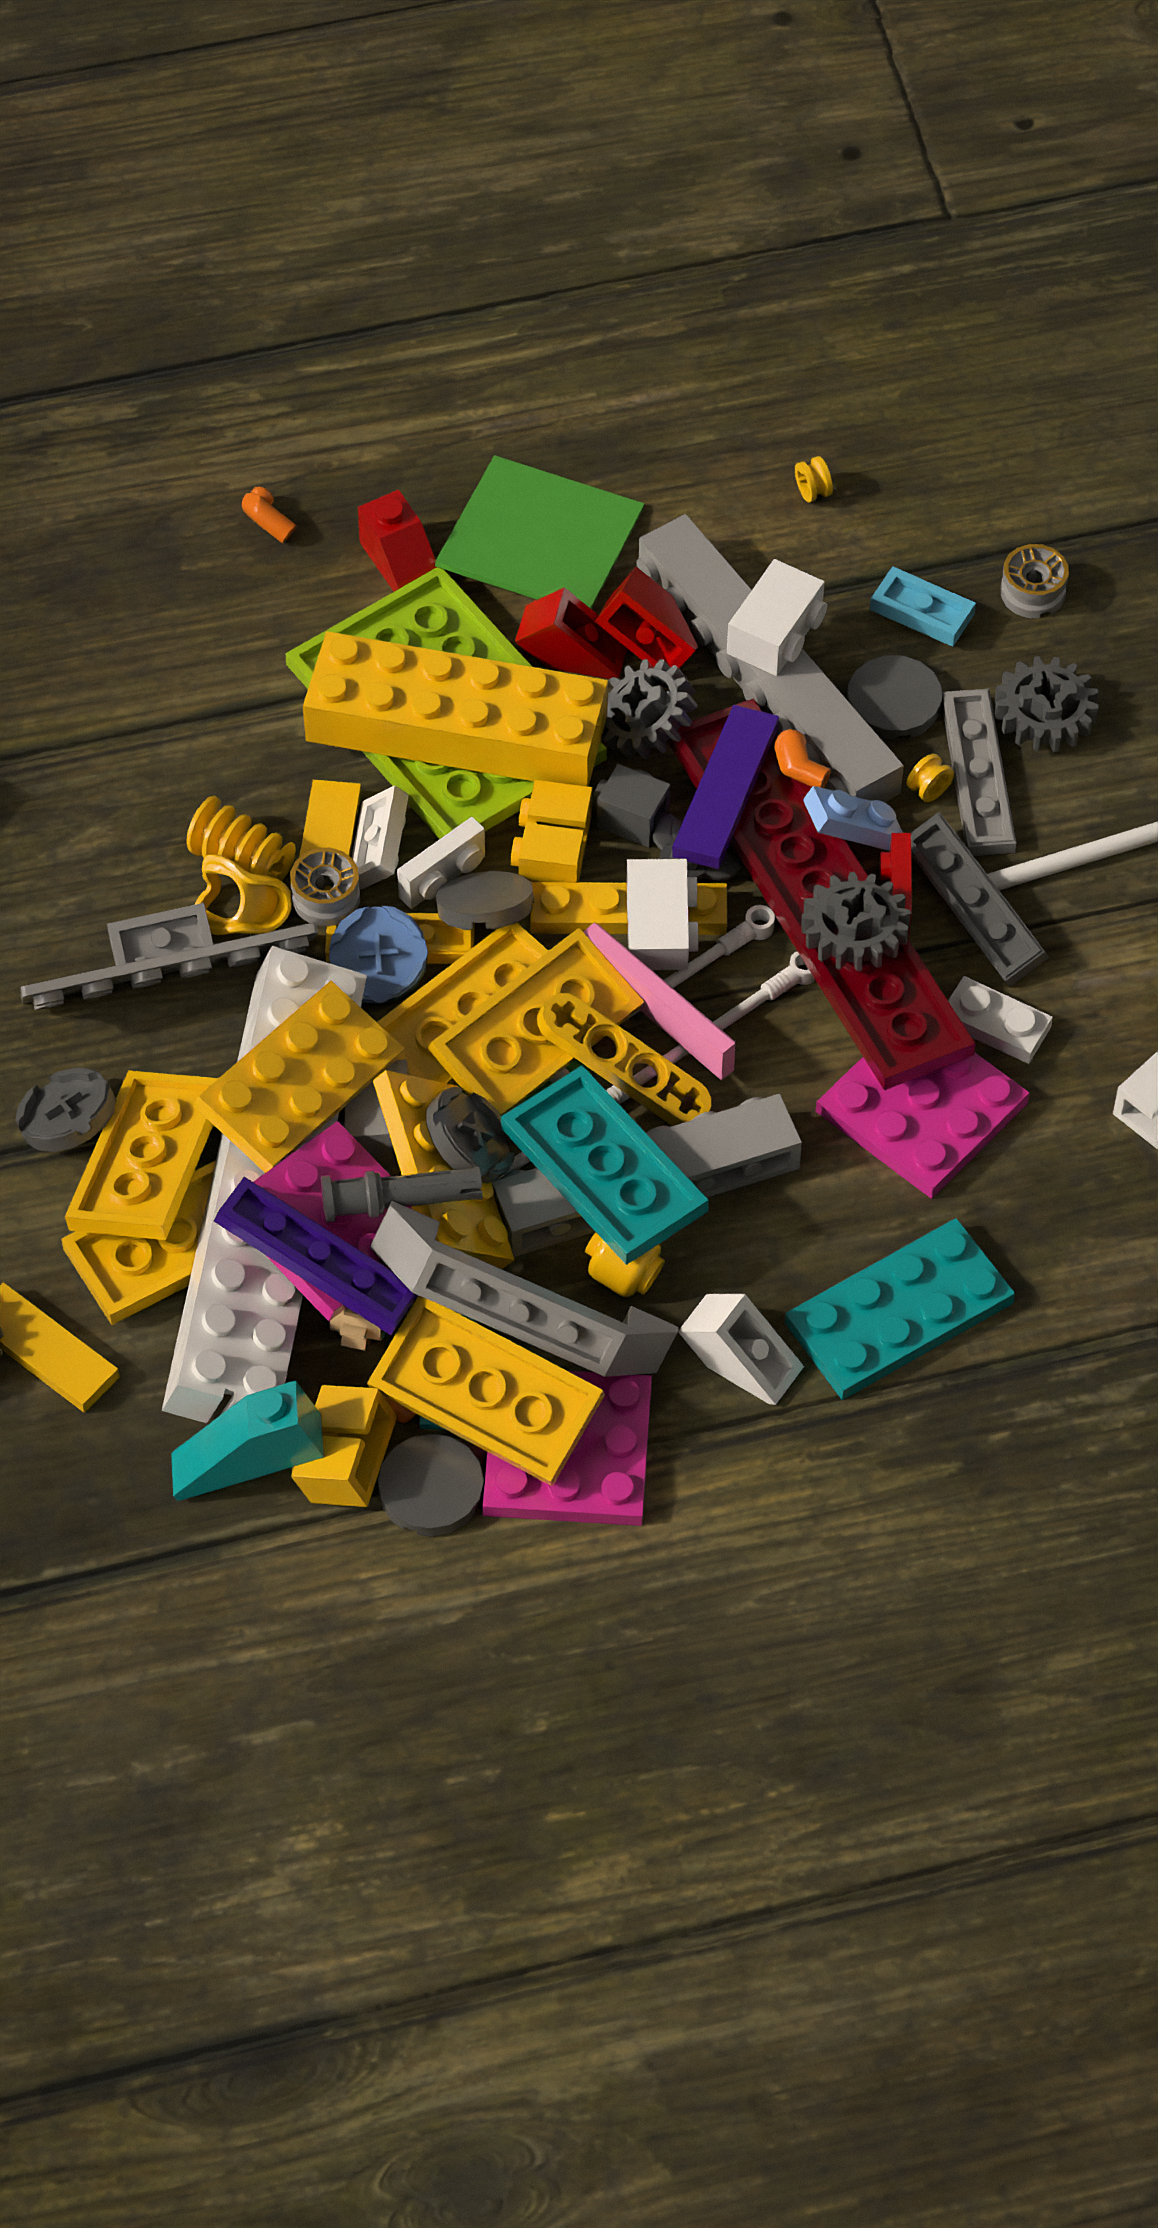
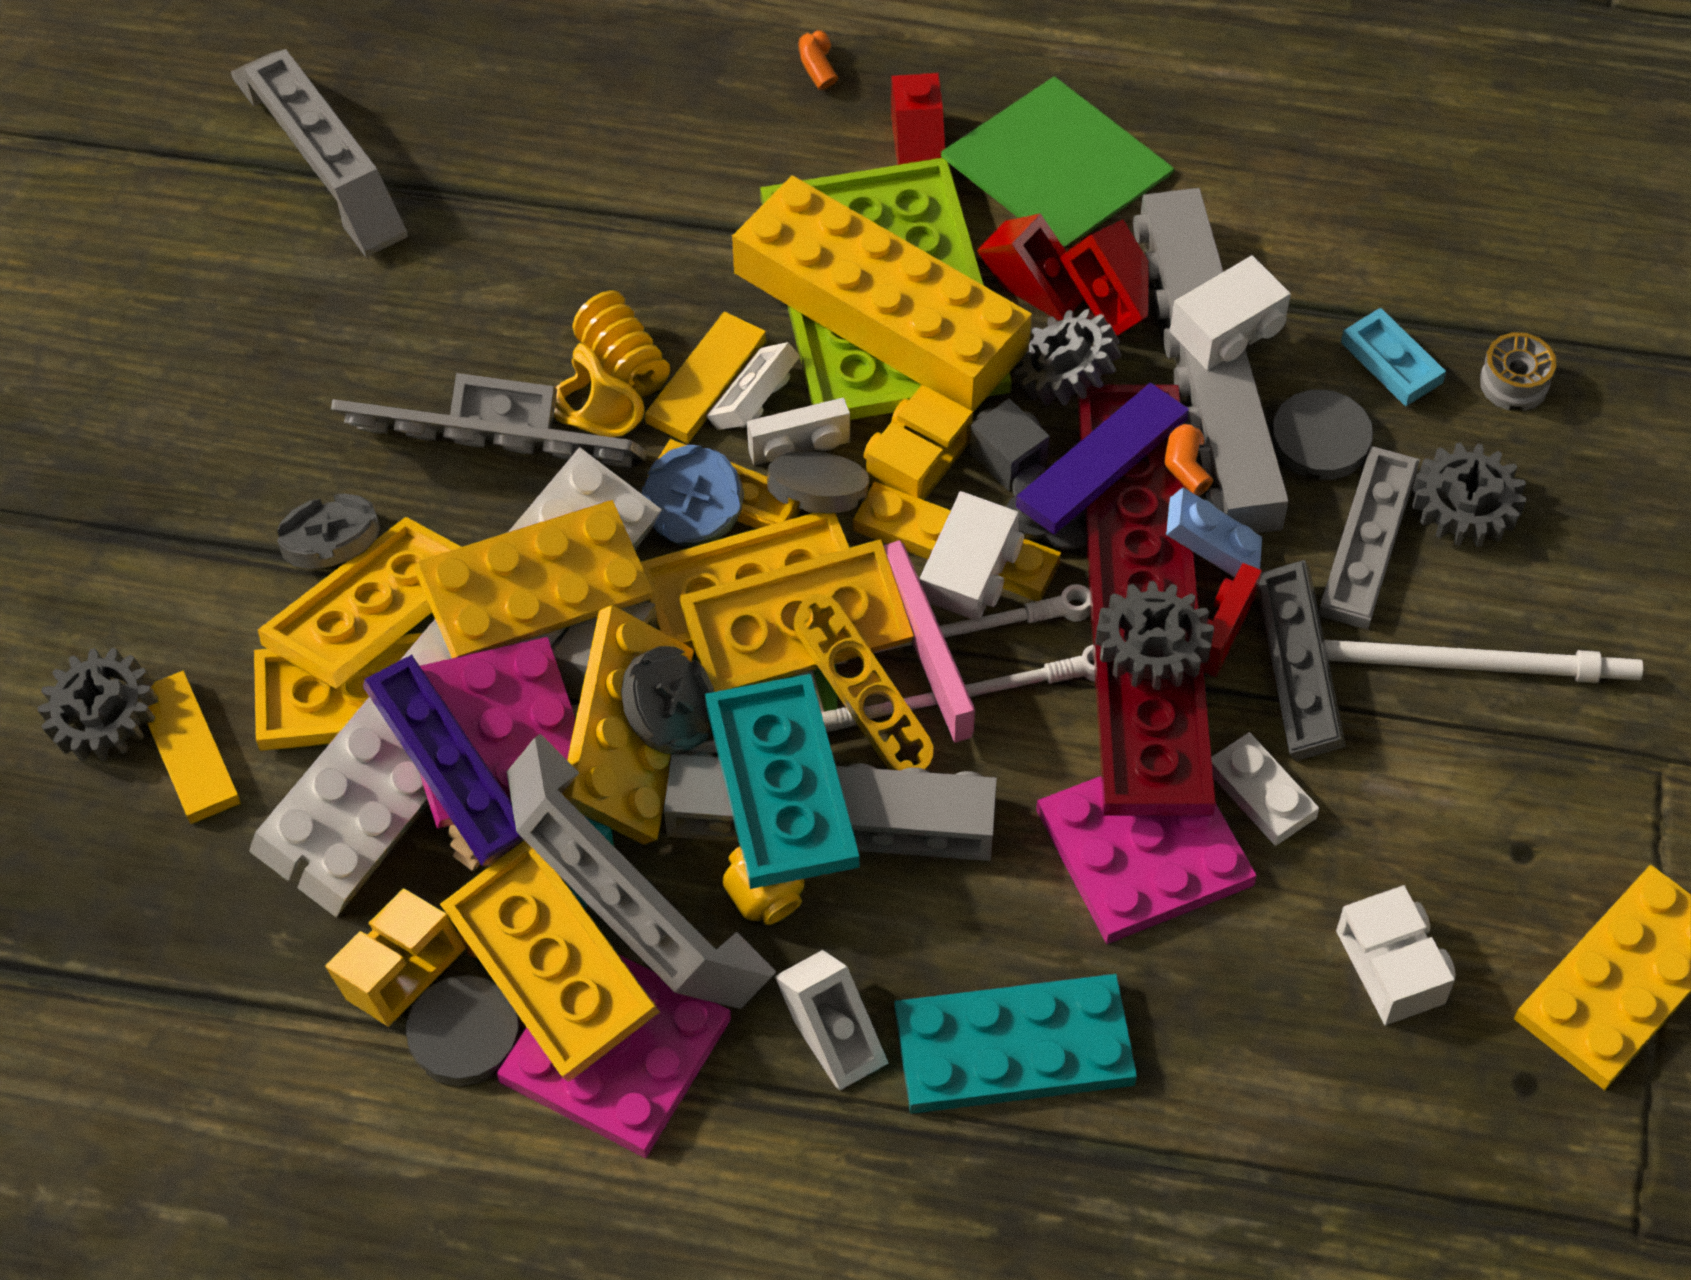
camera: 25 degrees right, 0 degrees up
teal slope [171,1381,324,1501] -> none
light grey wheel [290,848,360,926] -> none
dark grey pin [321,1166,483,1223] -> none
yellow bush [795,456,833,502] -> none
yellow bush [906,753,954,802] -> none

